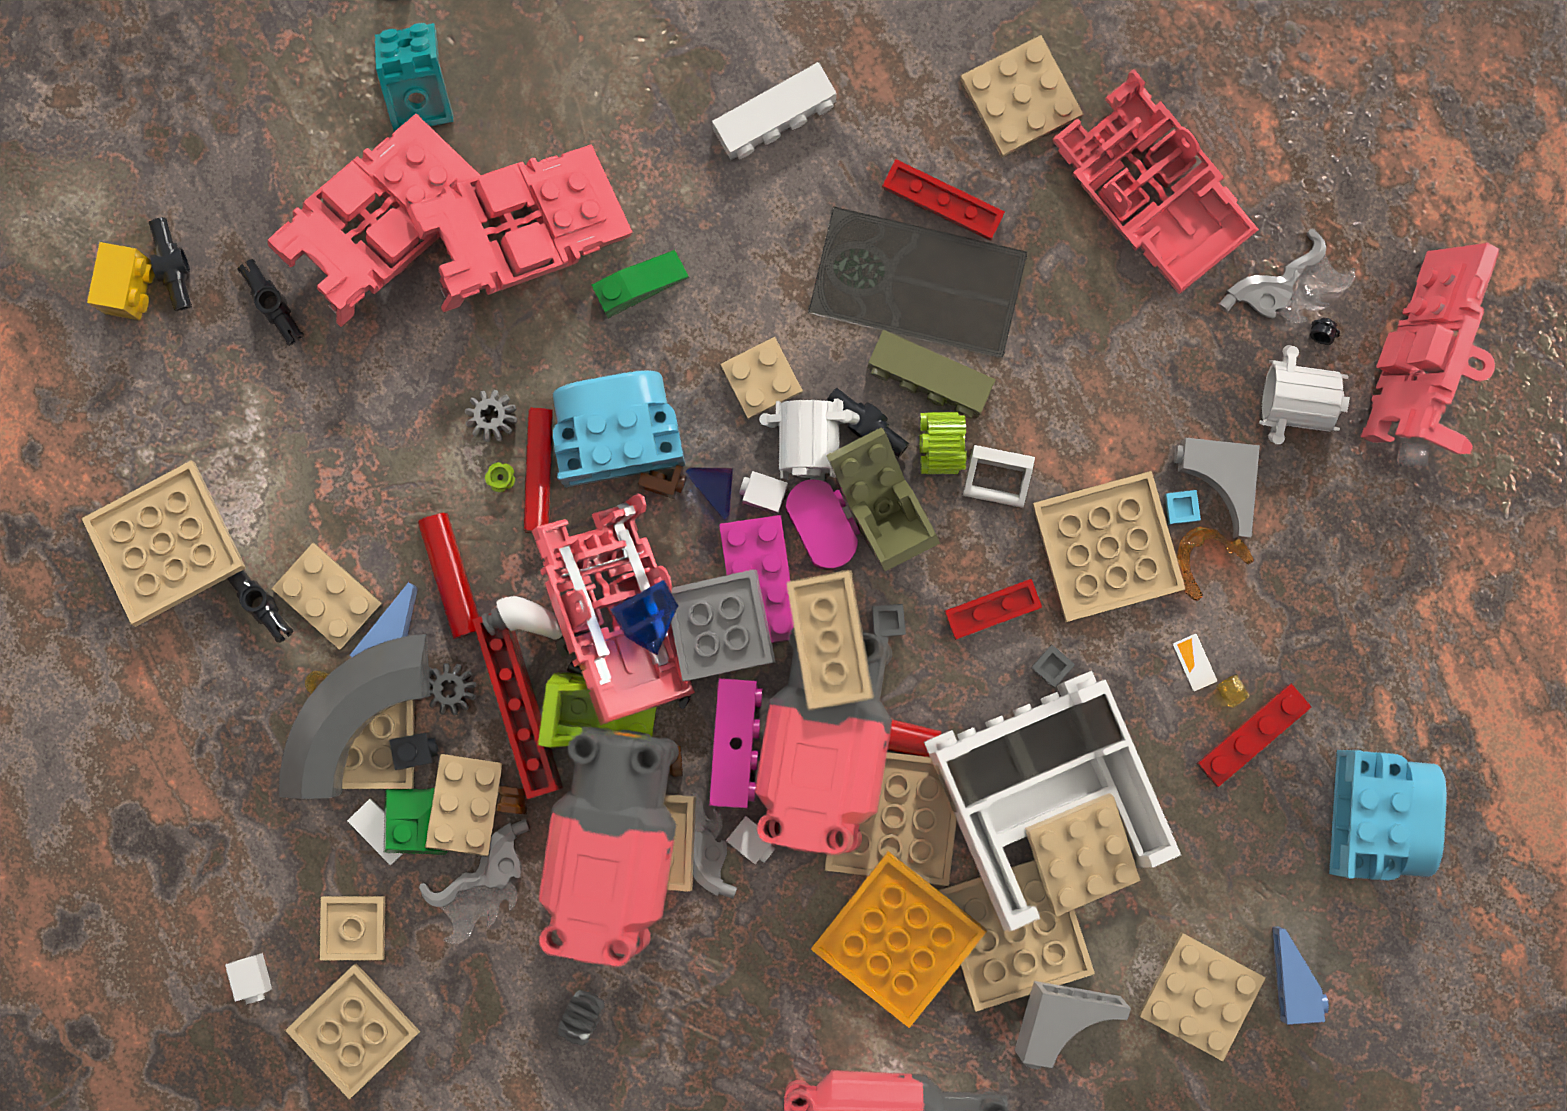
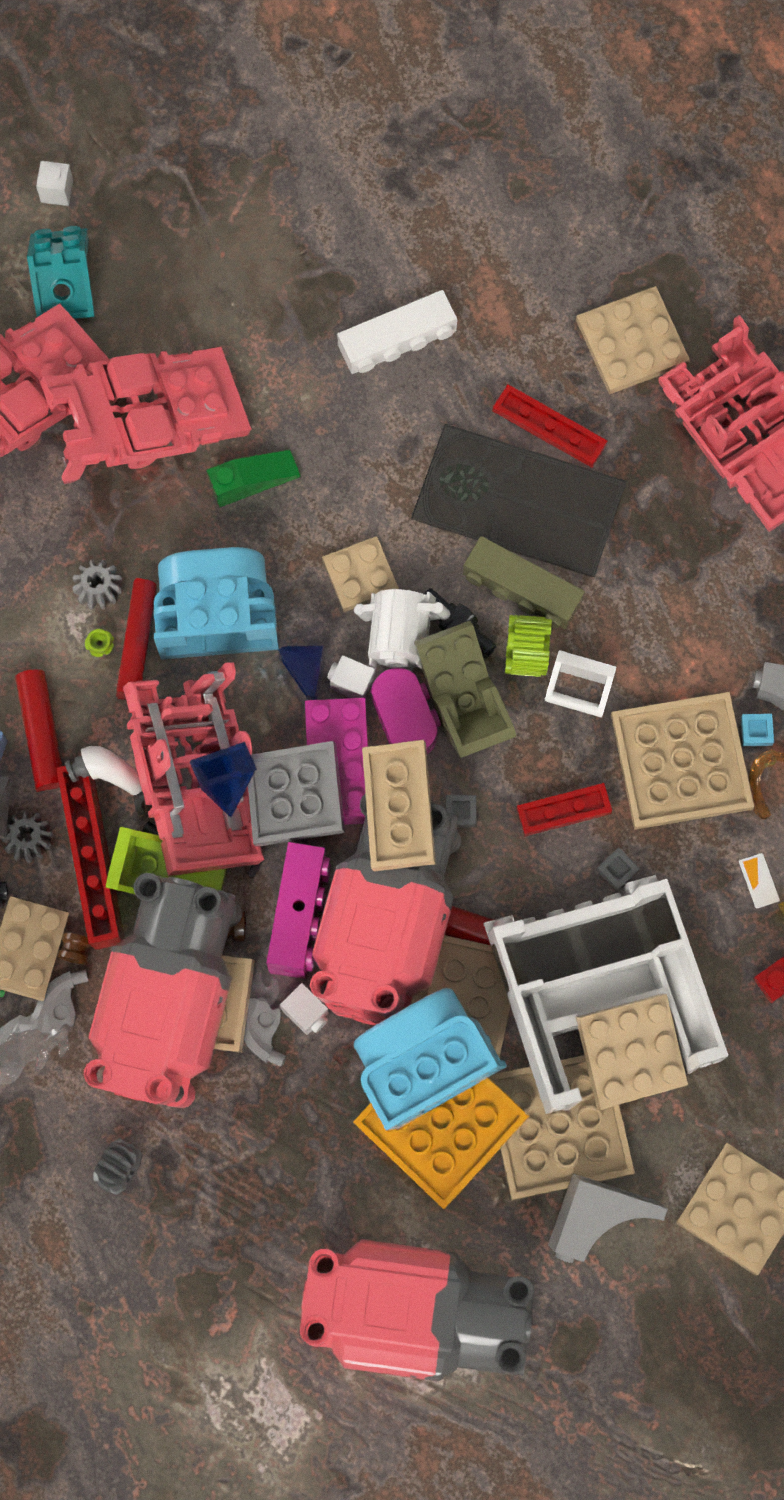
camera: 10 degrees right, 10 degrees down
reddish brown bracket [638,465,687,499] -> none
none -> medium azure brick [354,988,507,1130]

